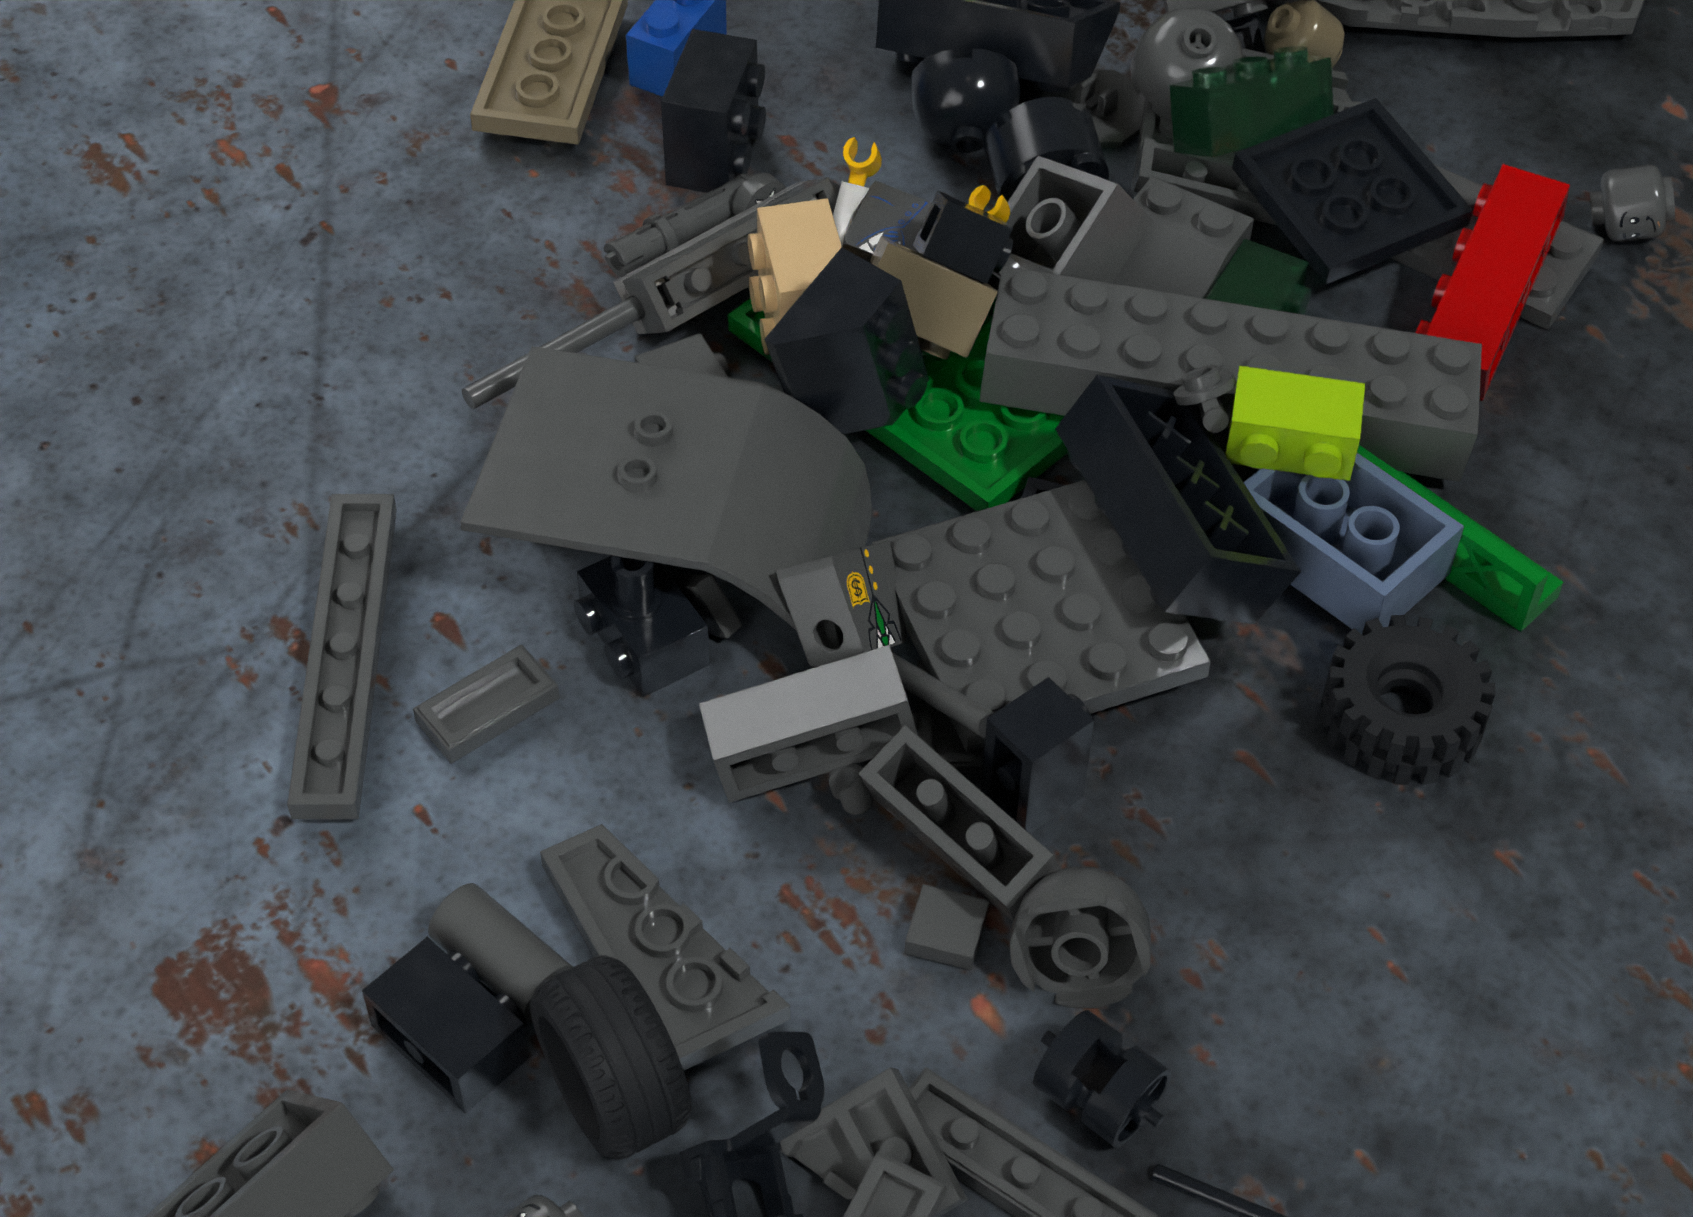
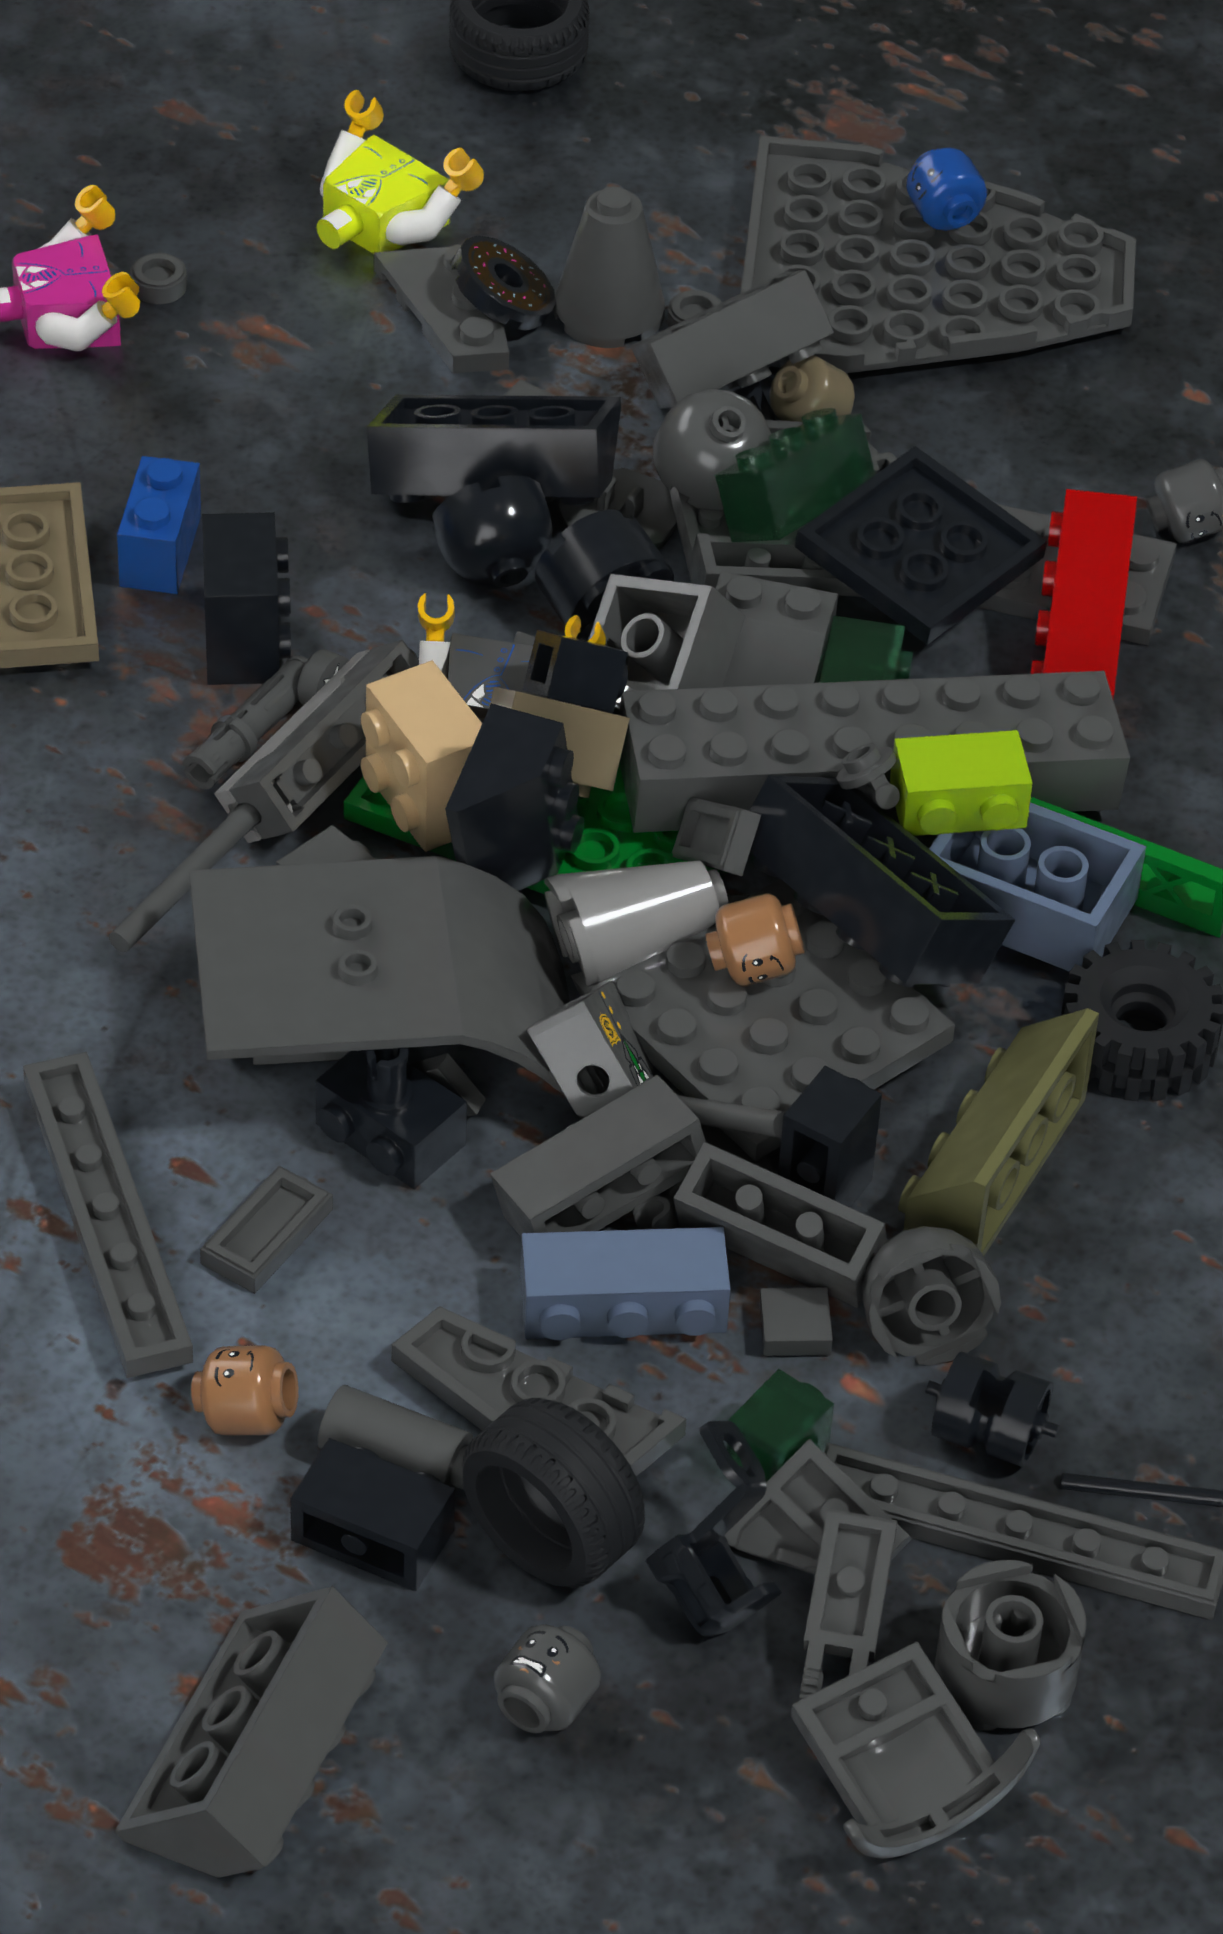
camera: 20 degrees left, 5 degrees down
none -> medium nougat head [191,1345,299,1436]
none -> sand blue brick [520,1227,731,1340]
none -> light grey cone [544,860,728,996]
none -> dark grey tile [672,797,761,876]
none -> medium nougat head [705,894,805,986]
none -> clear green brick [726,1369,834,1483]
none -> olive slope [898,1008,1099,1256]

